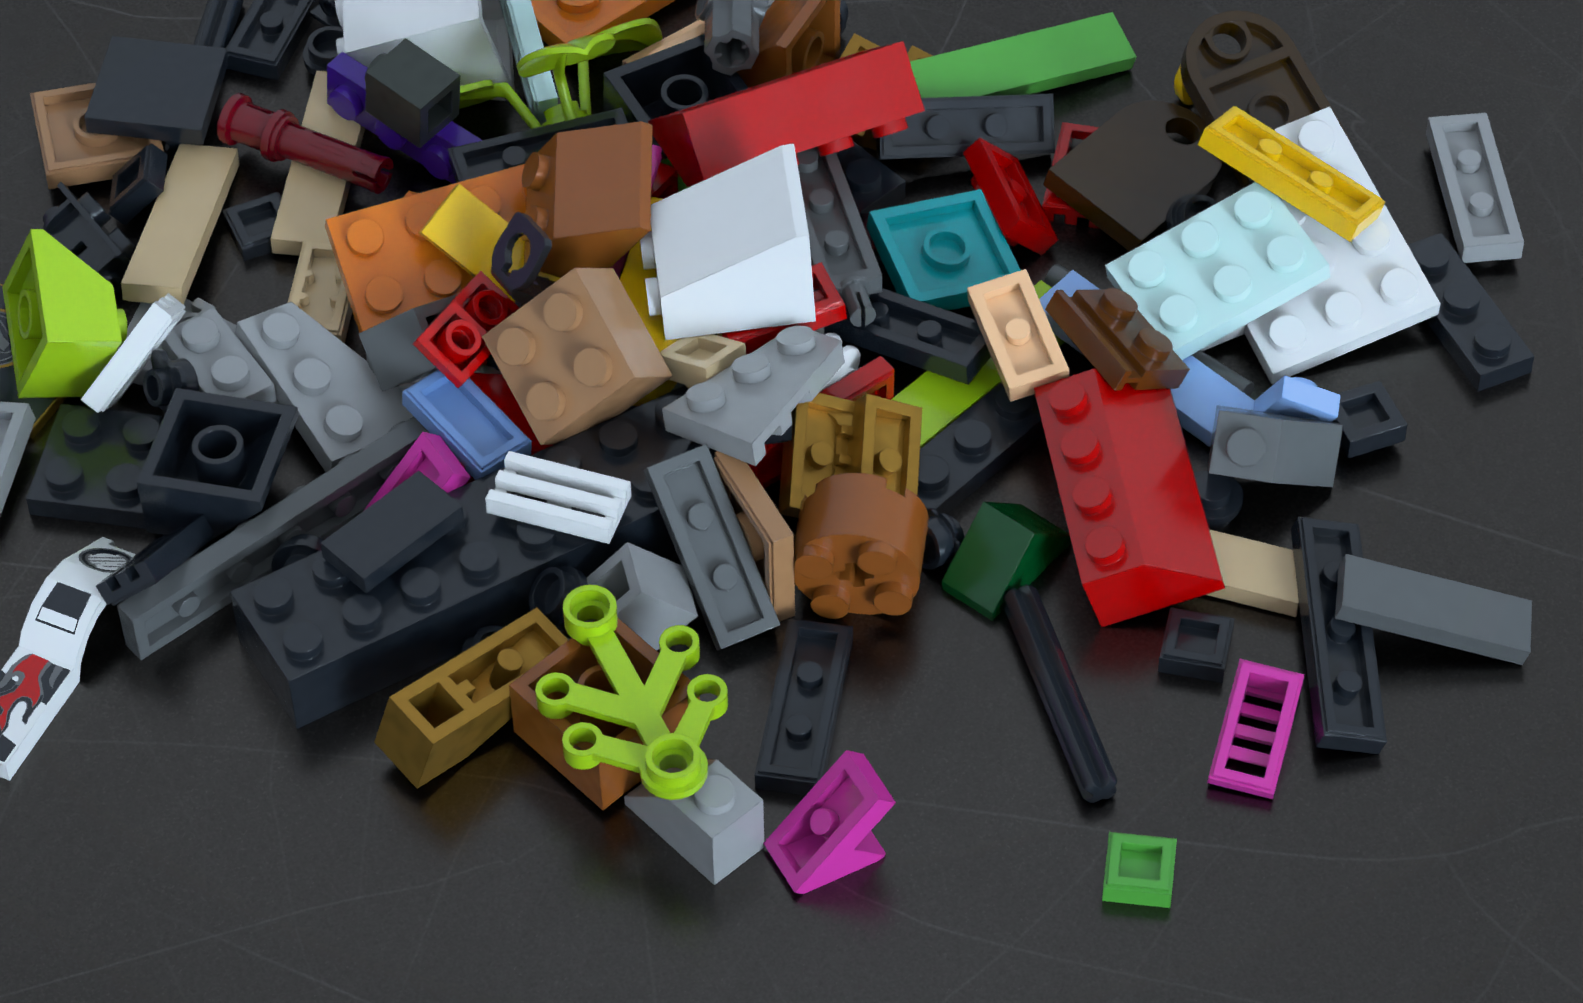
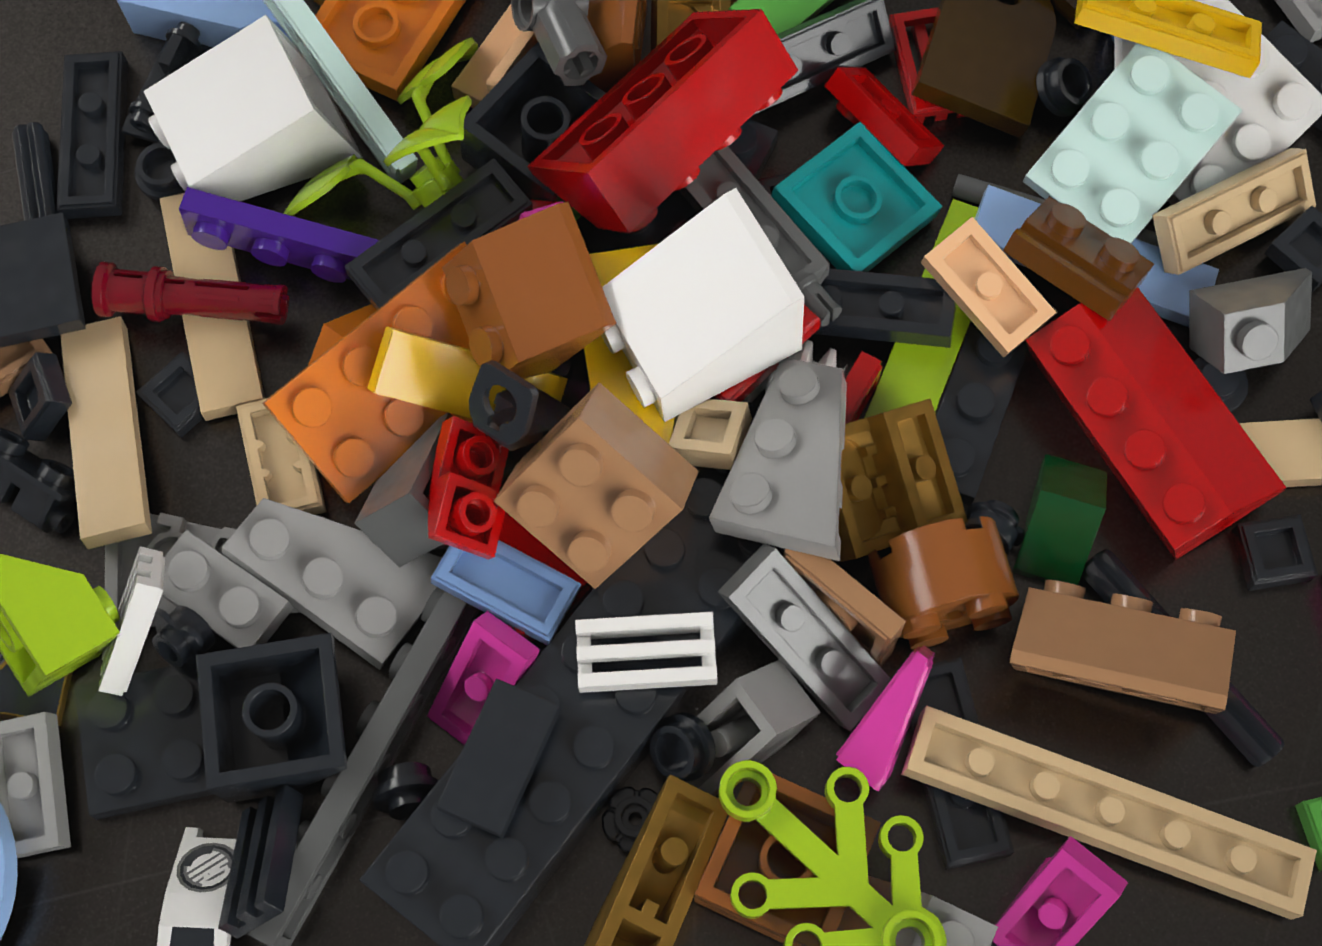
camera: 20 degrees left, 20 degrees up
pearl dark grey brick [365,38,460,148] -> none
light blue plate [1254,375,1340,422] -> none
none -> dark pink slope [836,646,935,791]
none -> tan plate [901,705,1317,920]
none -> medium nougat slope [1009,580,1236,714]
none -> tan tile [1152,148,1316,275]

